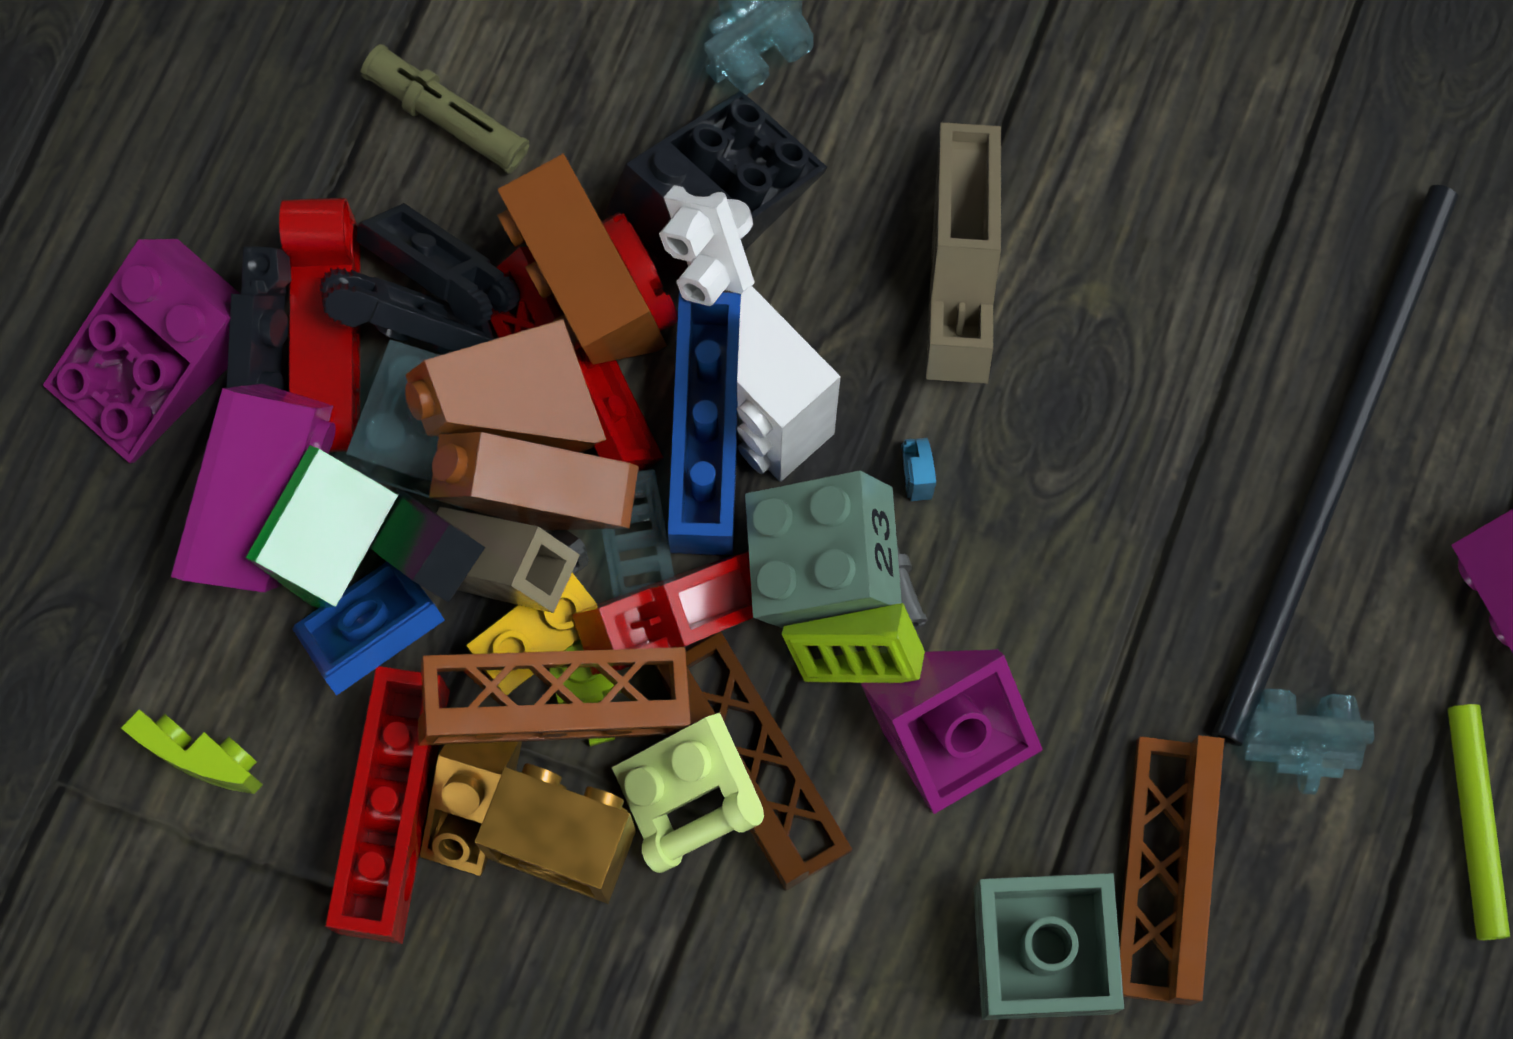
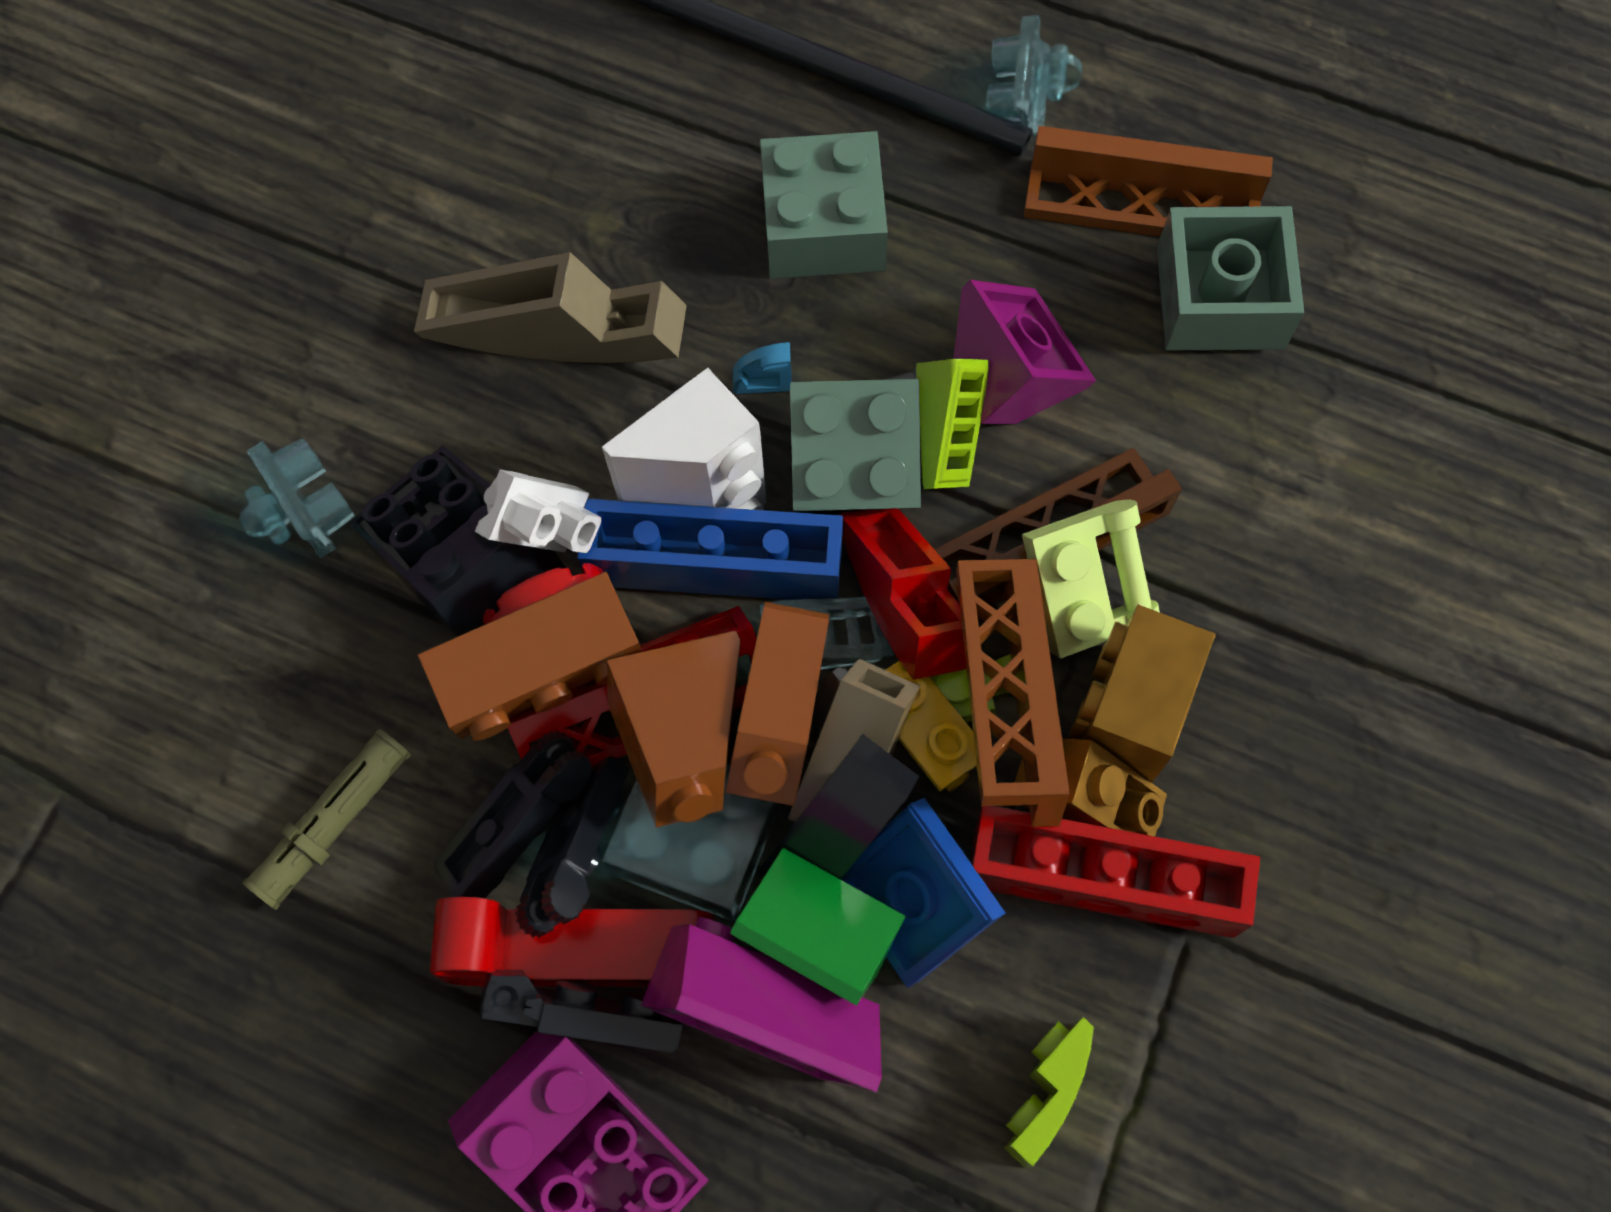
camera: 85 degrees left, 5 degrees down
none -> sand green brick [760,131,888,279]

